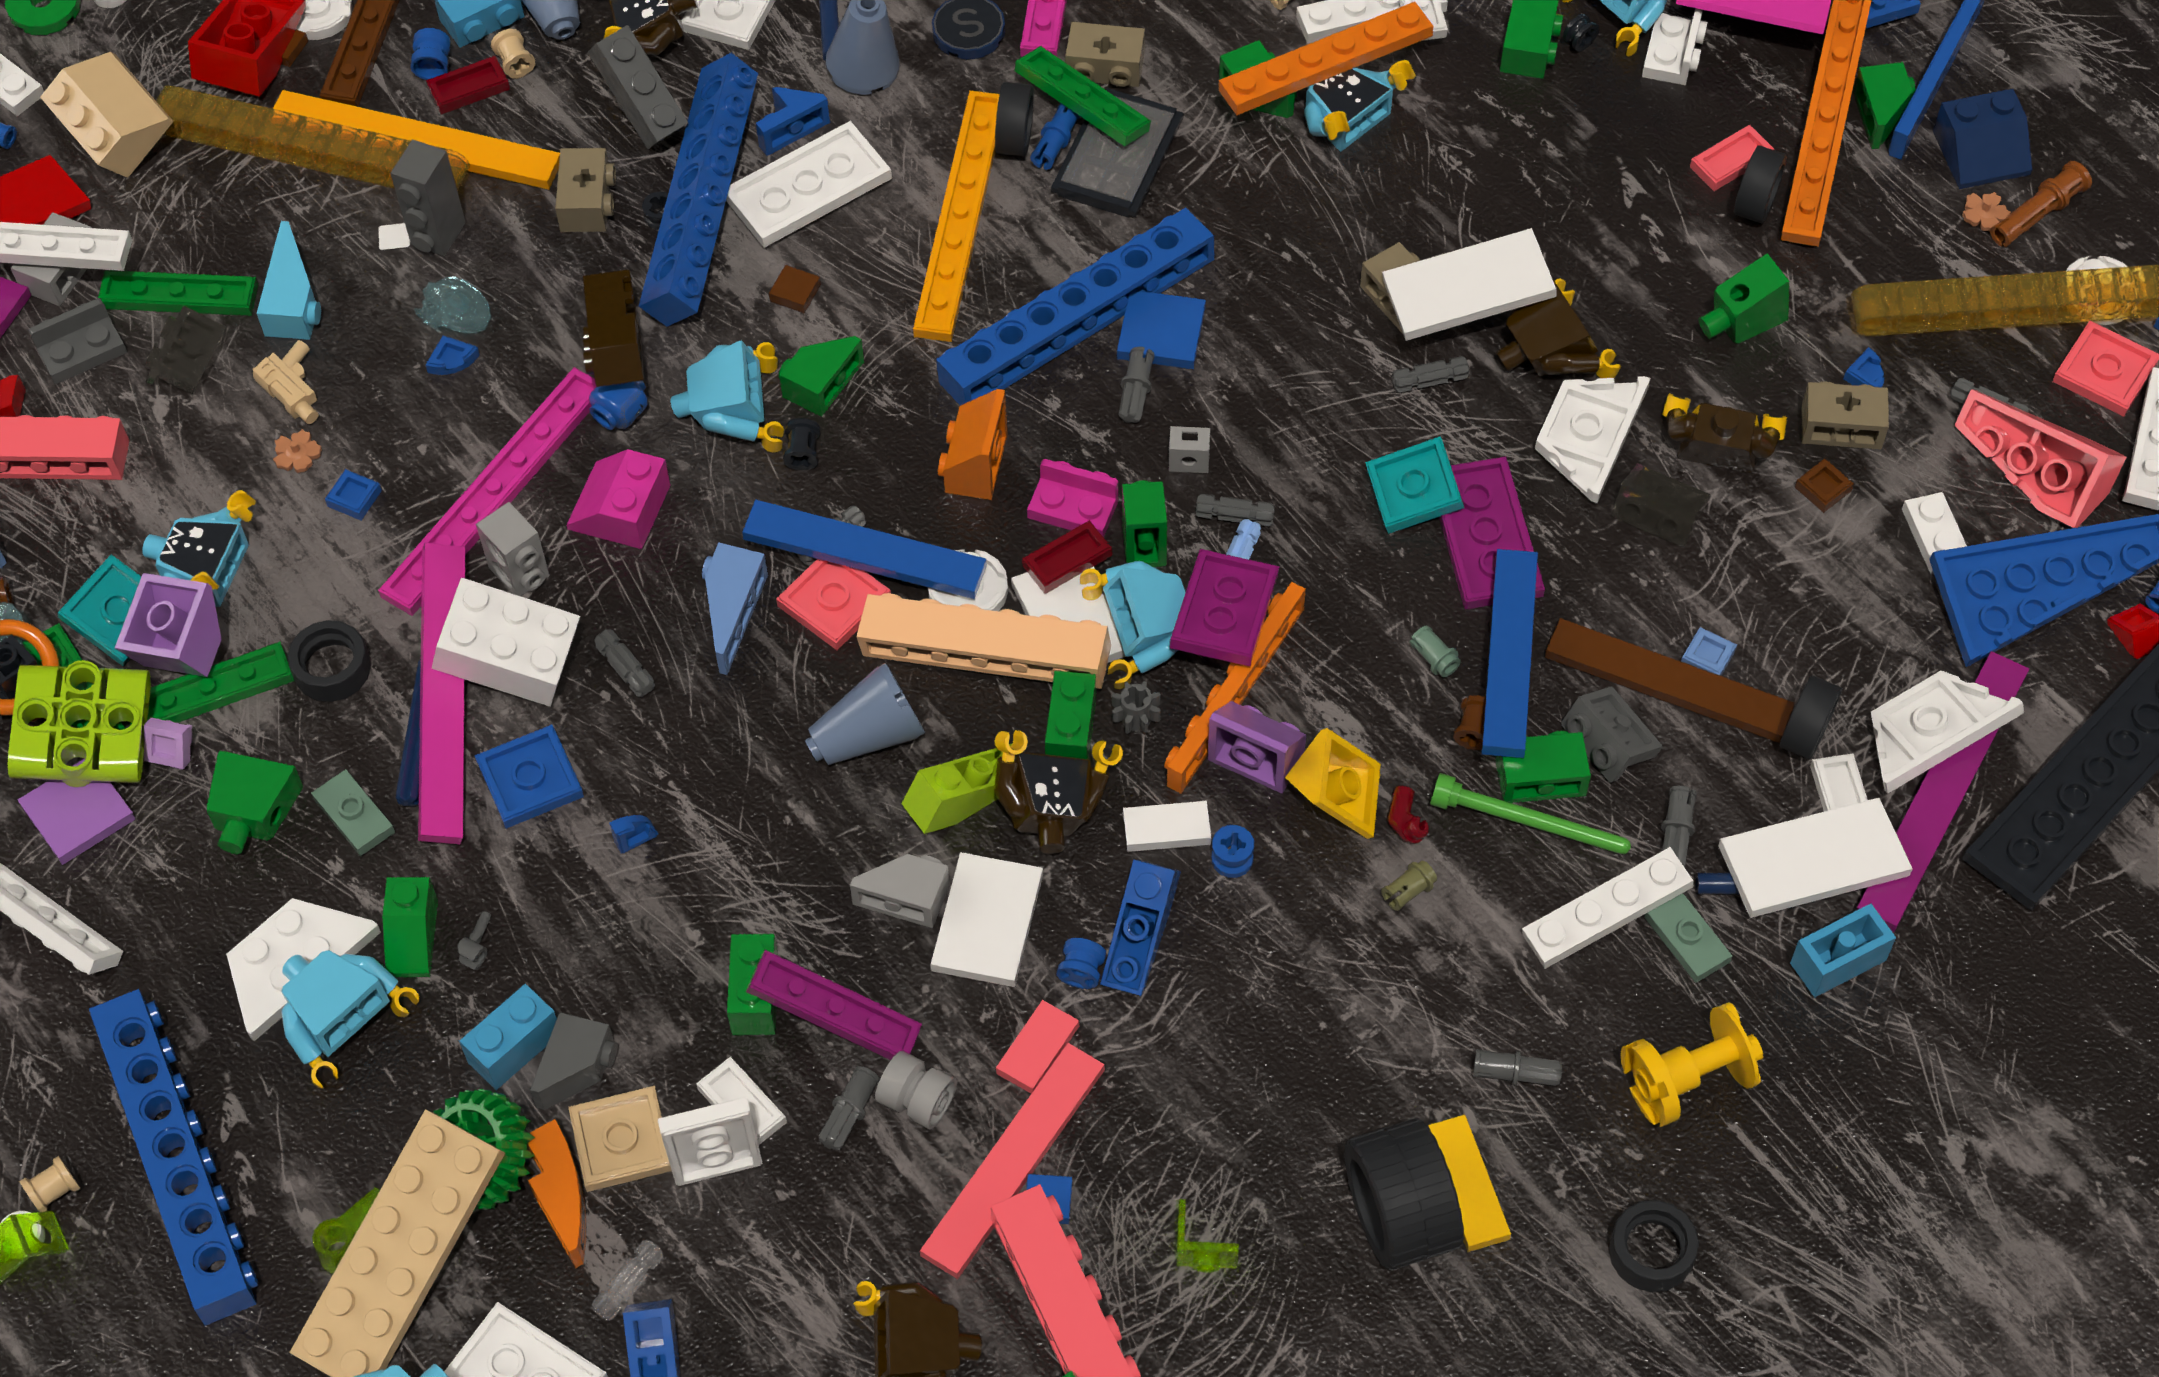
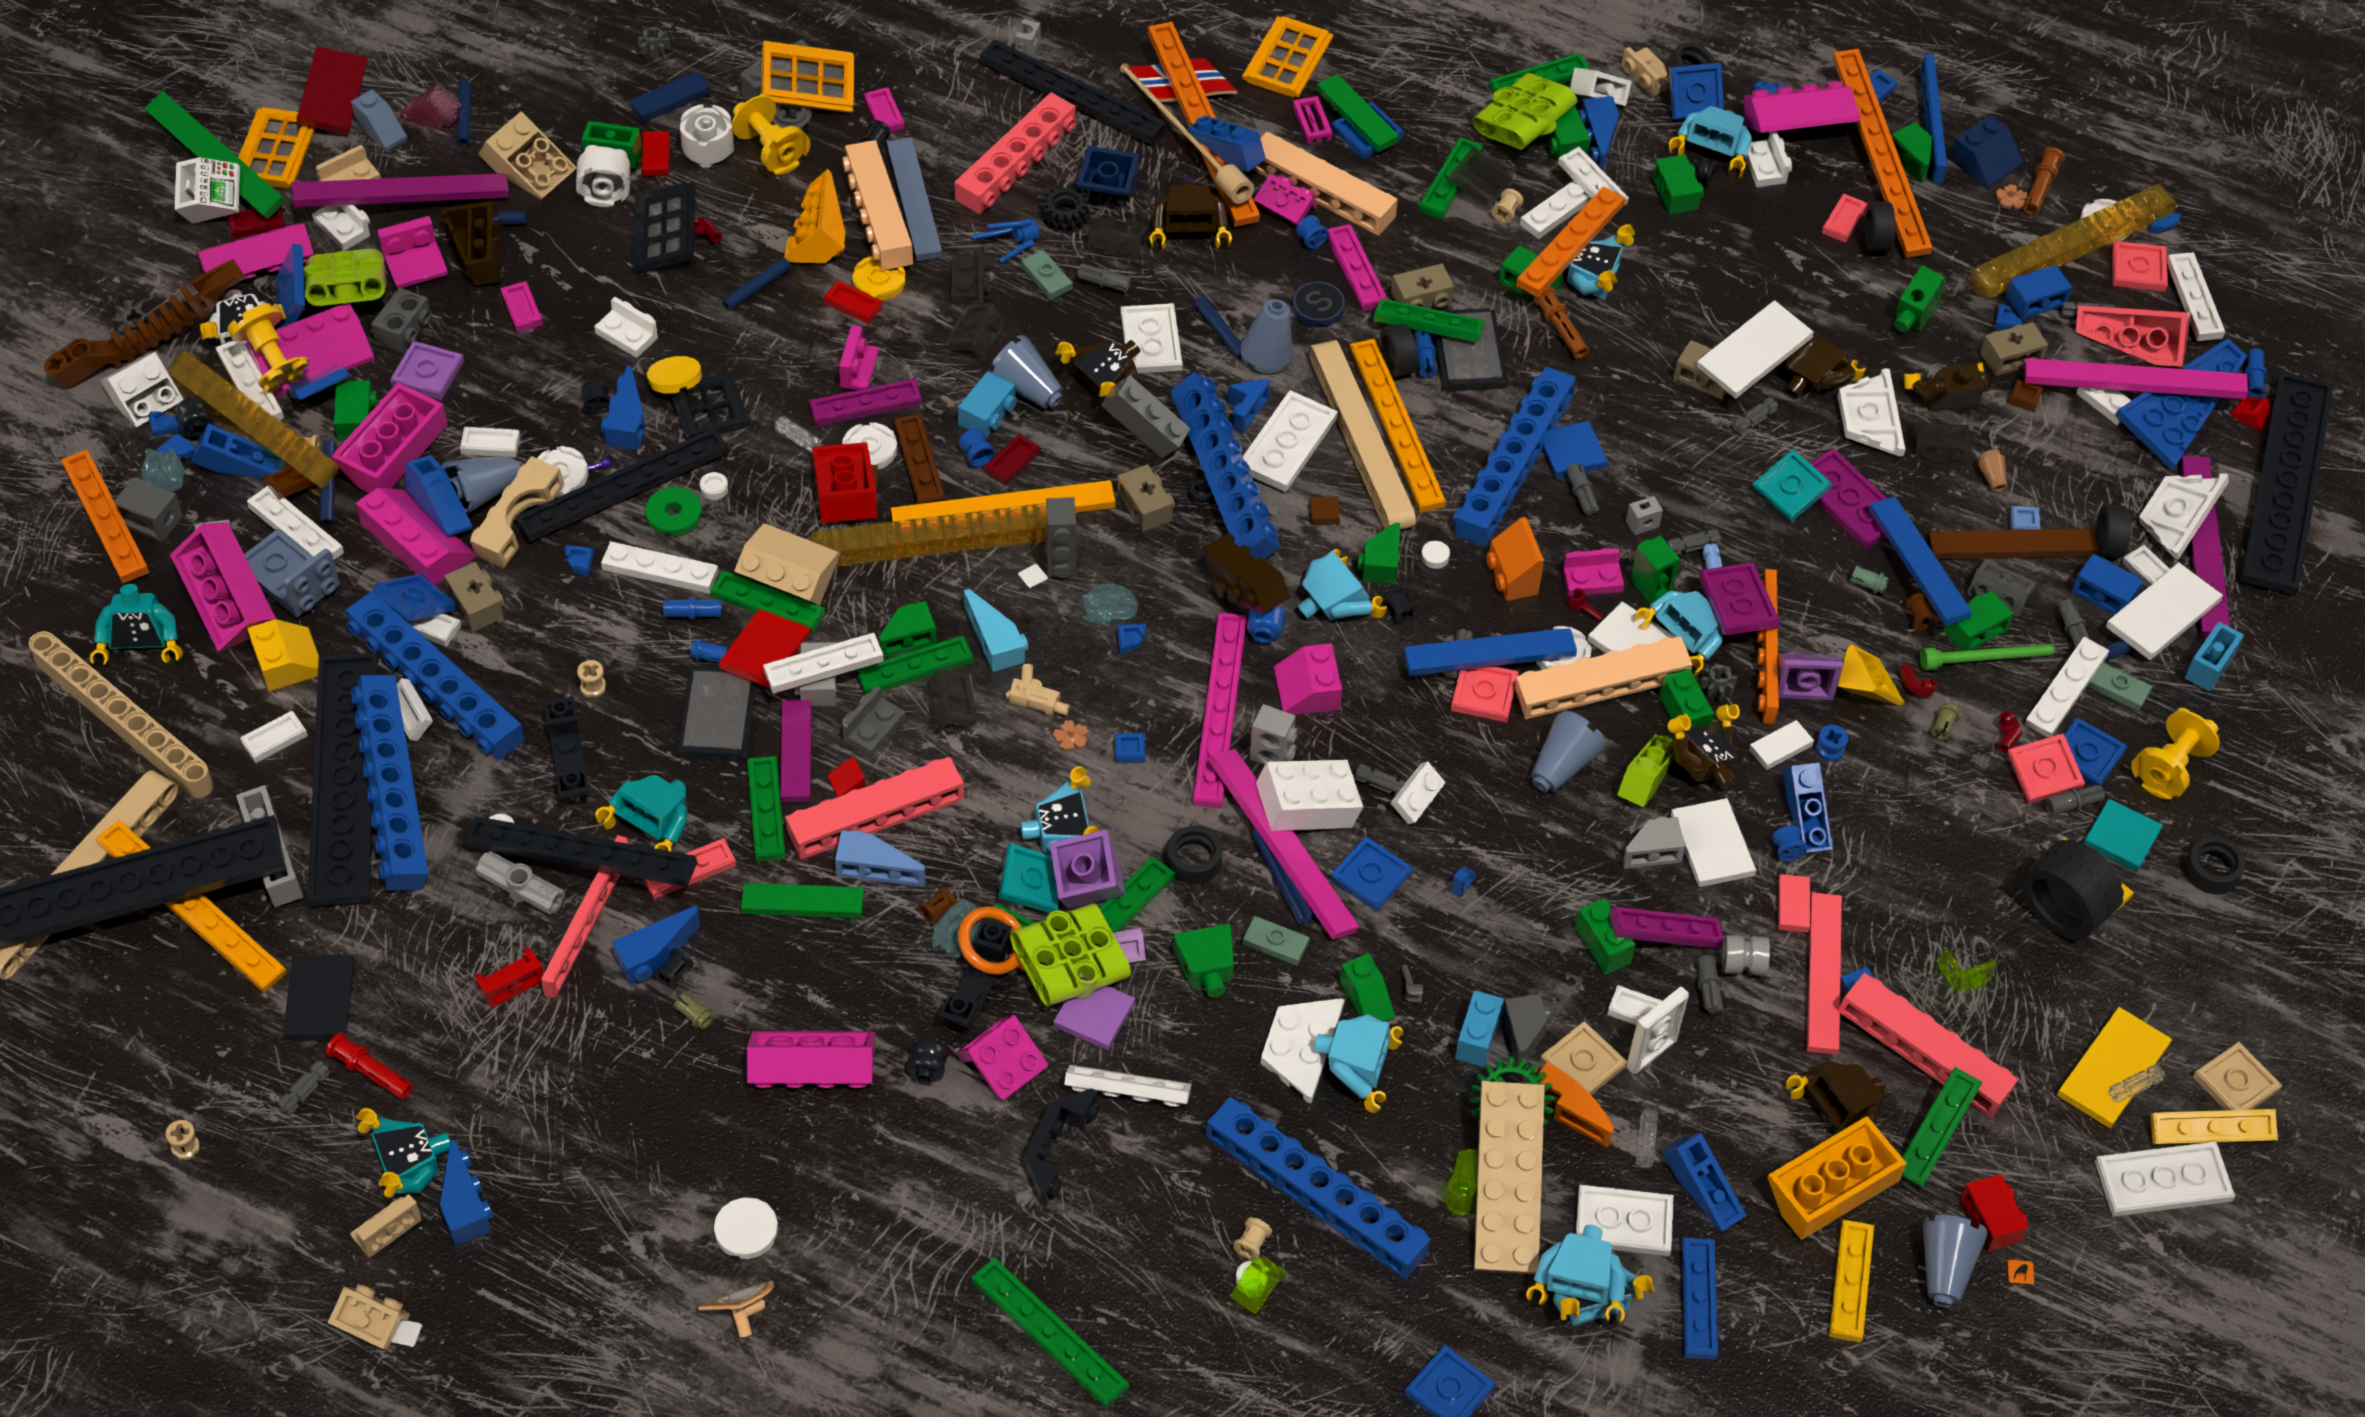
camera: 30 degrees left, 5 degrees down
tan bush [491,29,535,79] -> none
medium blue slope [702,542,768,675] -> none
dark red tile [1022,520,1112,594] -> none
none -> green tile [710,571,825,635]
none -> green slope [879,601,937,658]
none -> tan beam [1309,340,1416,530]
none -> white plate [1390,761,1446,824]
none -> white tile [1421,541,1450,569]
none -> dark orange pin [1534,287,1590,359]
none -> dark red hand [1568,588,1604,622]
none -> medium nougat cone [1978,450,2008,493]
none -> dark red arm [1997,711,2022,753]
none -> blue brick [2005,265,2073,320]
none -> coral tile [2007,733,2085,804]
none -> dark pink tile [2025,358,2248,399]
none -> blue tile [2064,718,2128,786]
none -> blue brick [2072,554,2144,615]
none -> teal tile [2084,799,2163,872]

